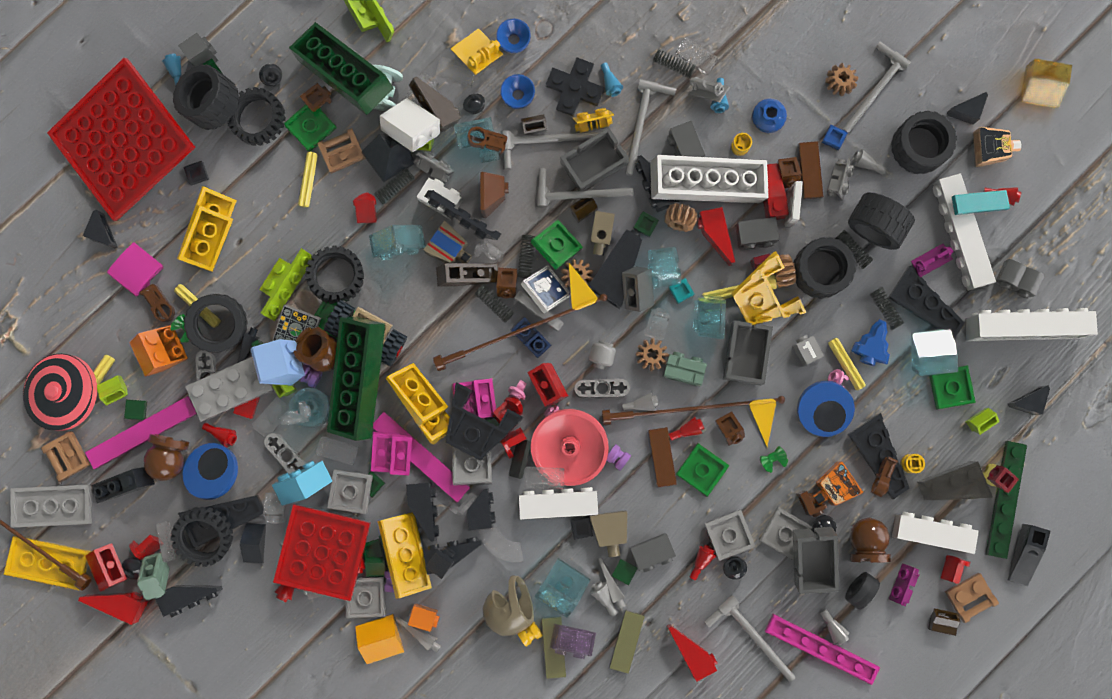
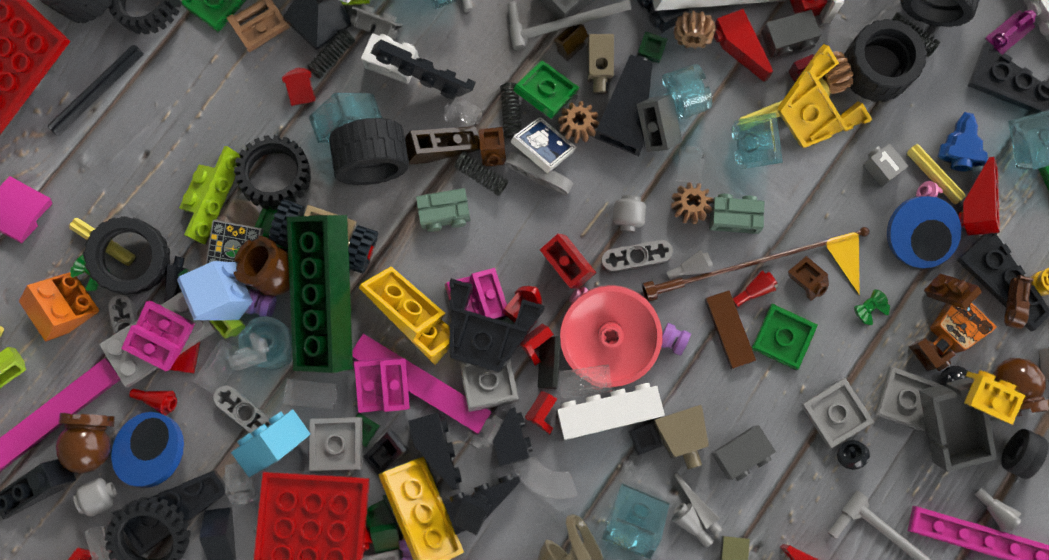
camera: 10 degrees left, 5 degrees down
dark green tile [124,399,147,420] -> none
reddish brown piece [140,284,175,322] -> none
yellow slope [177,186,237,272] -> none
black tile [184,161,209,186] -> none
light yellow axle [298,152,318,207] -> none
torso [424,221,472,263] -> none
piece [433,263,607,371] -> none
reddish brown slope [480,172,509,218] -> none
bright pink plate [508,380,527,400] -> none
dark blue slope [510,317,552,358] -> none
dark green tile [611,558,638,585] -> none
teal tile [669,278,695,304] -> none
red cone [689,545,716,580] -> none
dark grey piece [723,321,773,386] -> none
pearl dark grey piece [870,287,905,330] -> none
none -> black axle [48,45,143,135]
none -> light grey head [73,478,117,517]
none -> dark pink slope [121,301,195,372]
none -> black tyre [329,118,409,185]
none -> black slope [363,430,410,475]
none -> sand green brick [416,188,471,232]
none -> red tile [525,391,557,435]
none -> reddish brown plate [924,273,982,309]
none -> red slope [959,157,1000,236]
none -> yellow bracket [964,370,1025,425]

